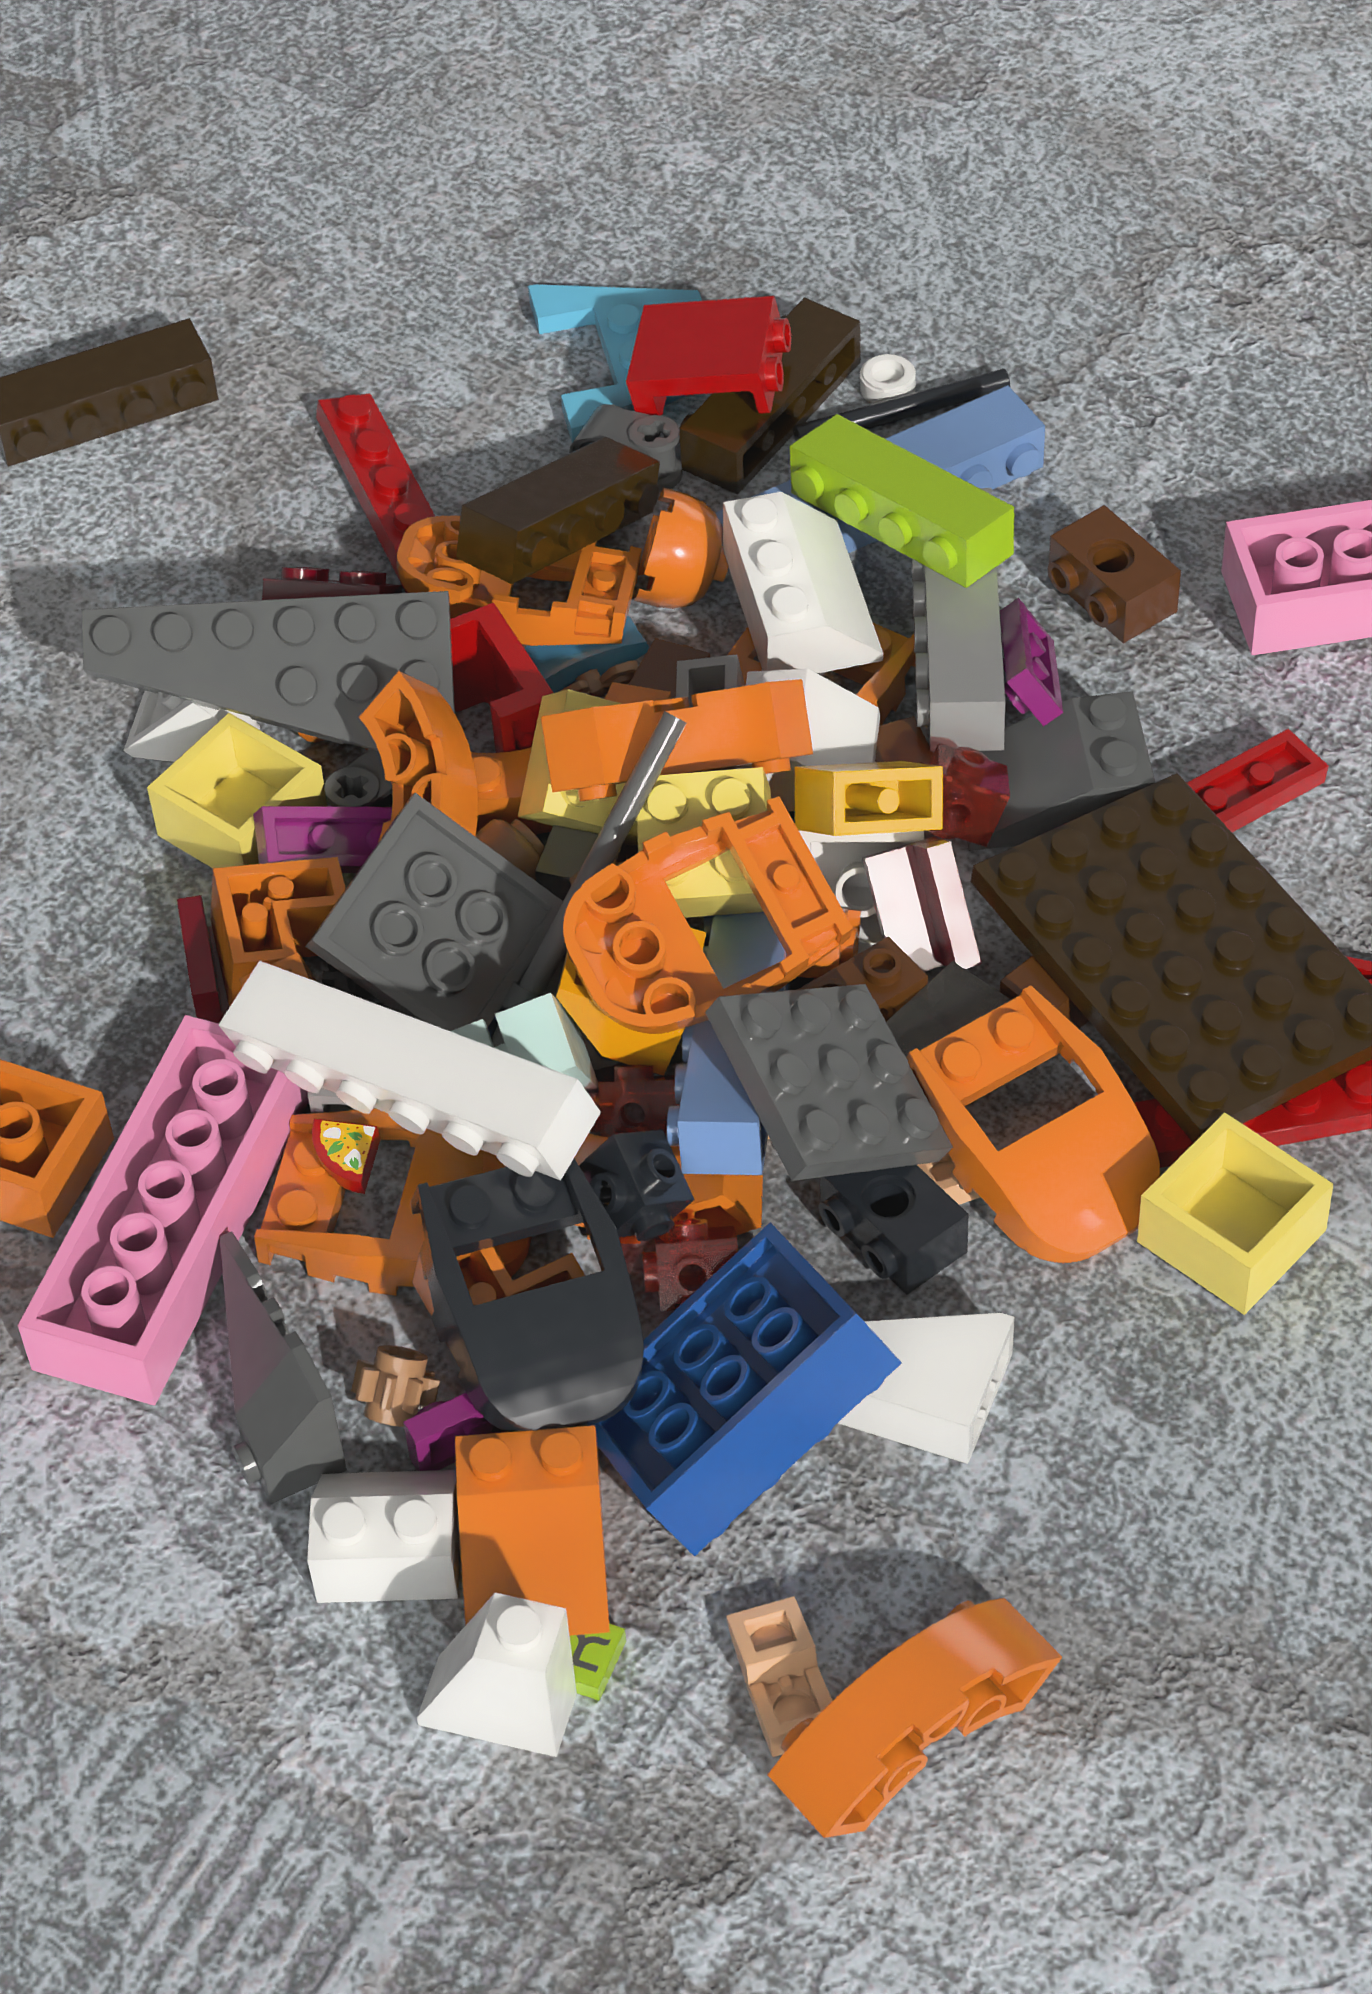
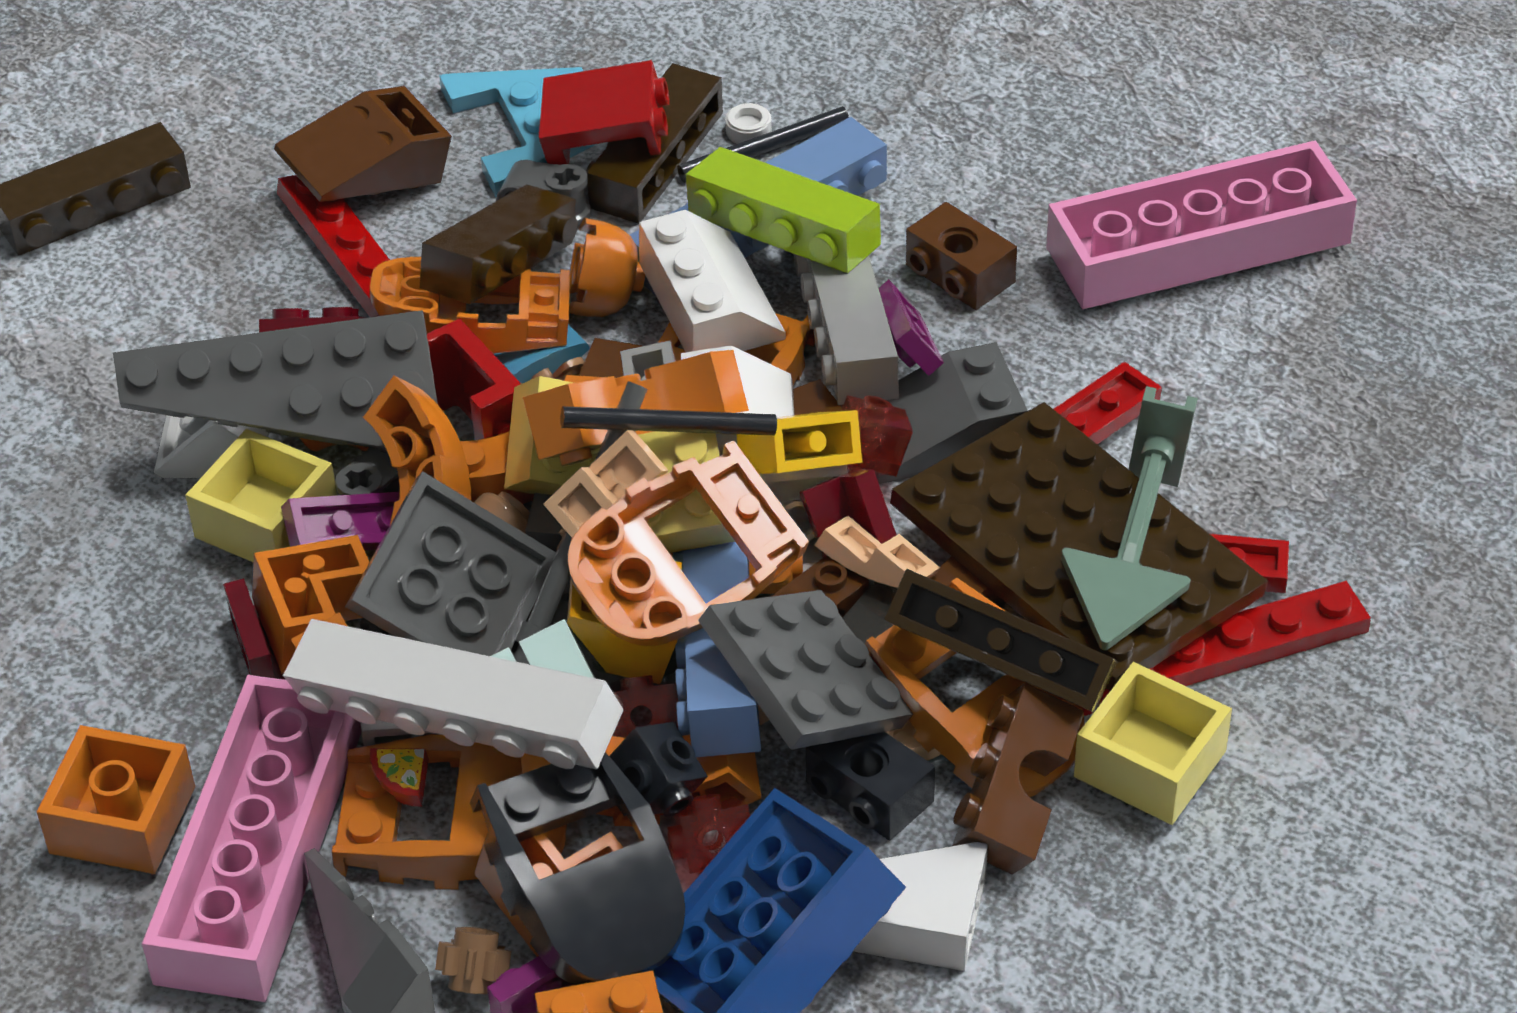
camera: 10 degrees left, 5 degrees down
none -> reddish brown slope [274,86,452,202]
none -> light nougat slope [544,430,669,538]
none -> black bar [560,406,777,436]
none -> light nougat slope [815,516,940,588]
none -> dark brown brick [884,568,1118,713]
none -> reddish brown arch [952,682,1085,875]
none -> sand green piece [1061,386,1198,650]

